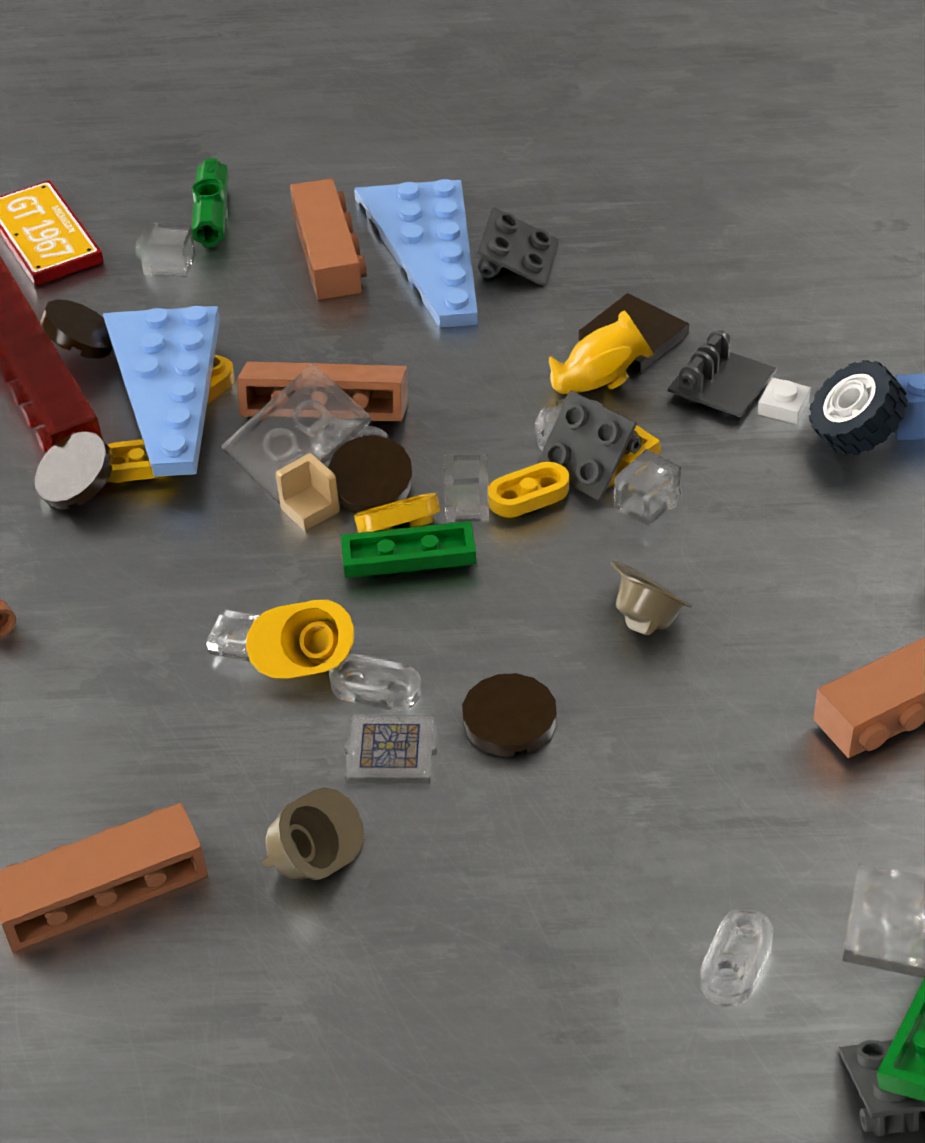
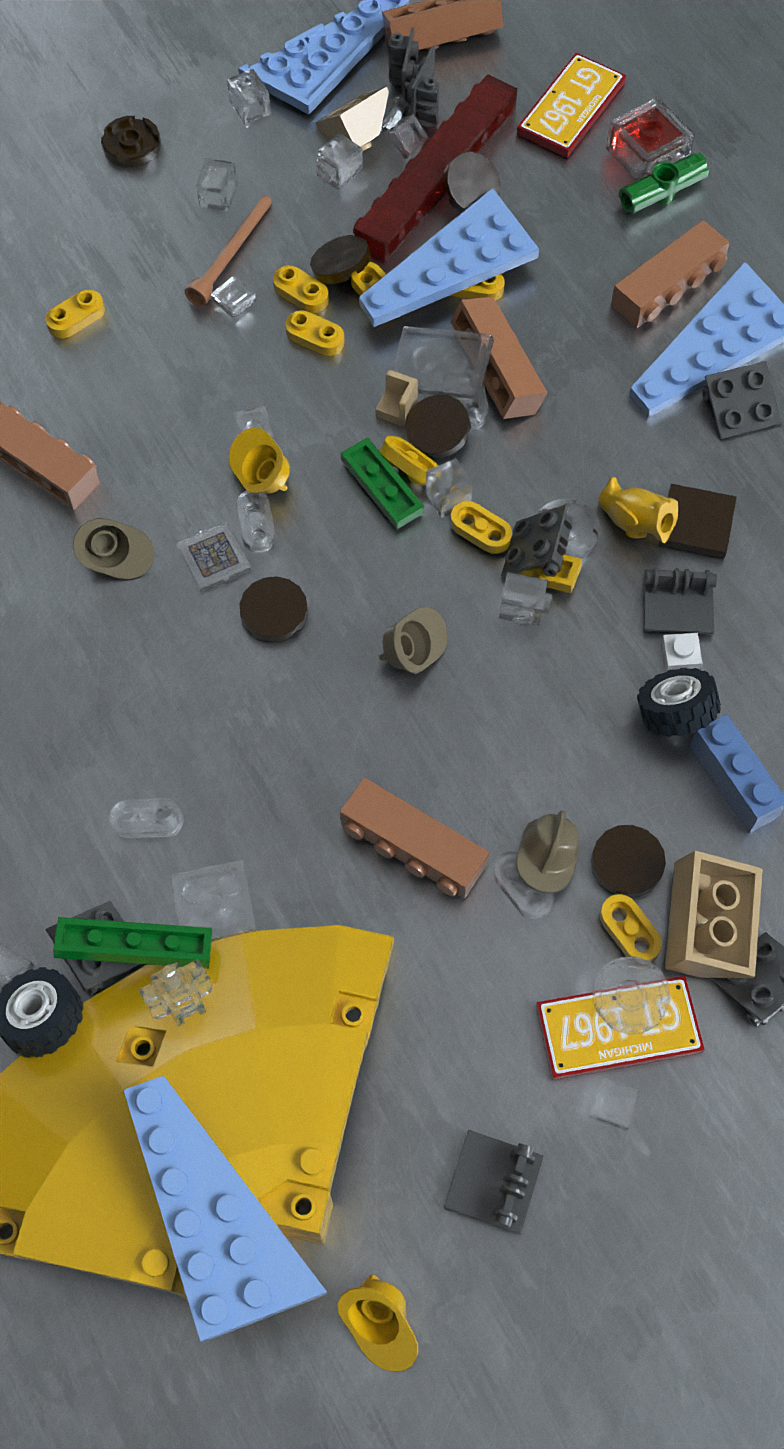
camera: 60 degrees right, 20 degrees up
clear brick [135,222,196,277] -> none
none -> clear plate [211,276,257,318]
none -> yellow plate [273,265,329,313]
none -> yellow plate [285,310,345,356]
none -> clear piece [606,96,695,181]

